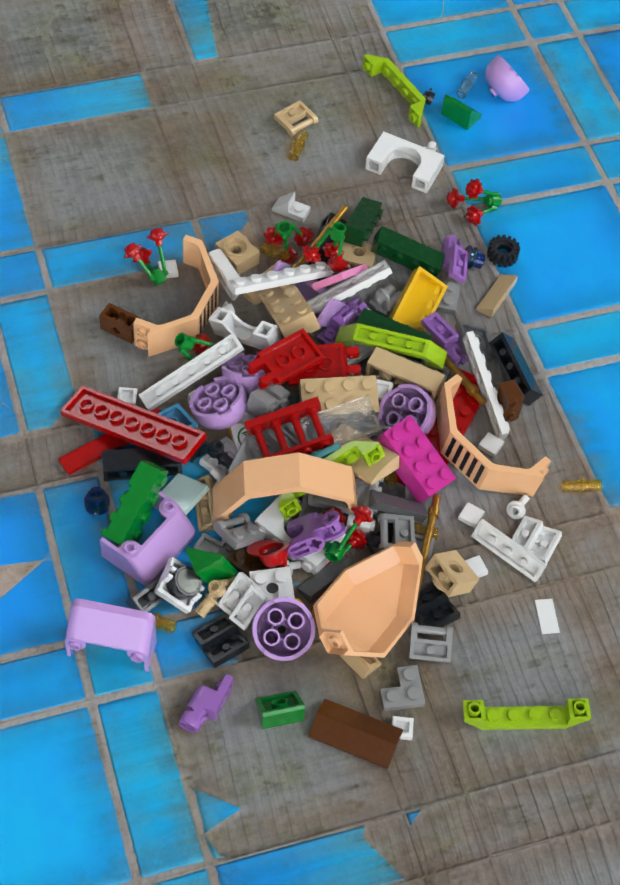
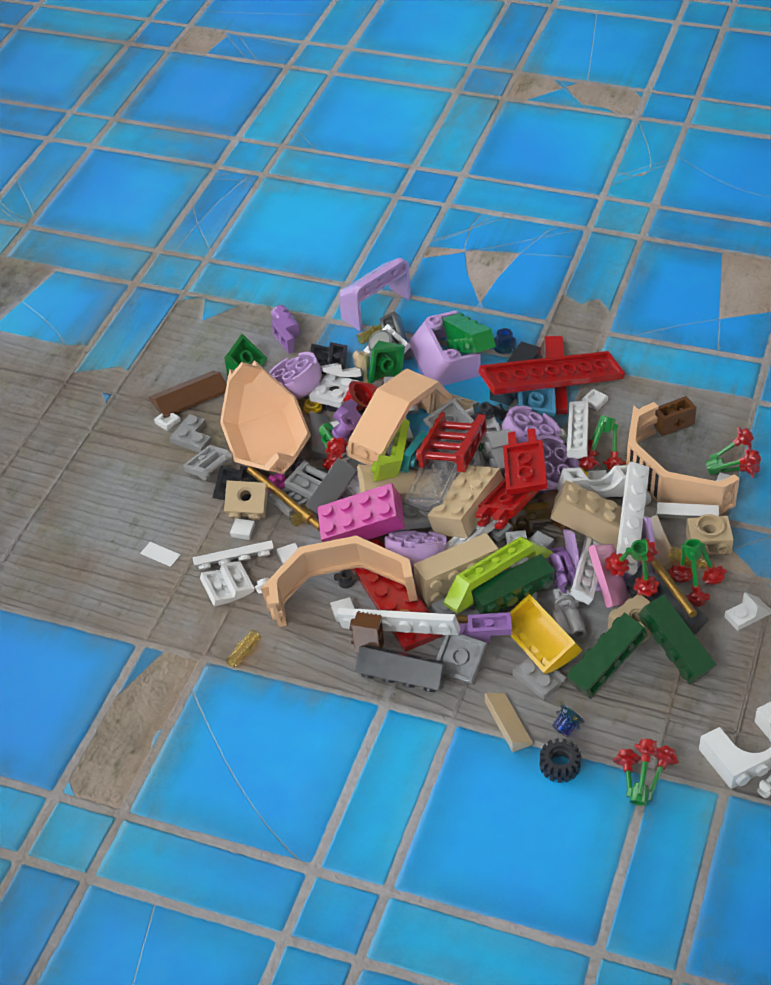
camera: 135 degrees right, 10 degrees down
light aqua tile [161,473,209,515] -> none
medium lavender plate [442,235,468,283] -> none
lime slope [462,698,591,730] -> none

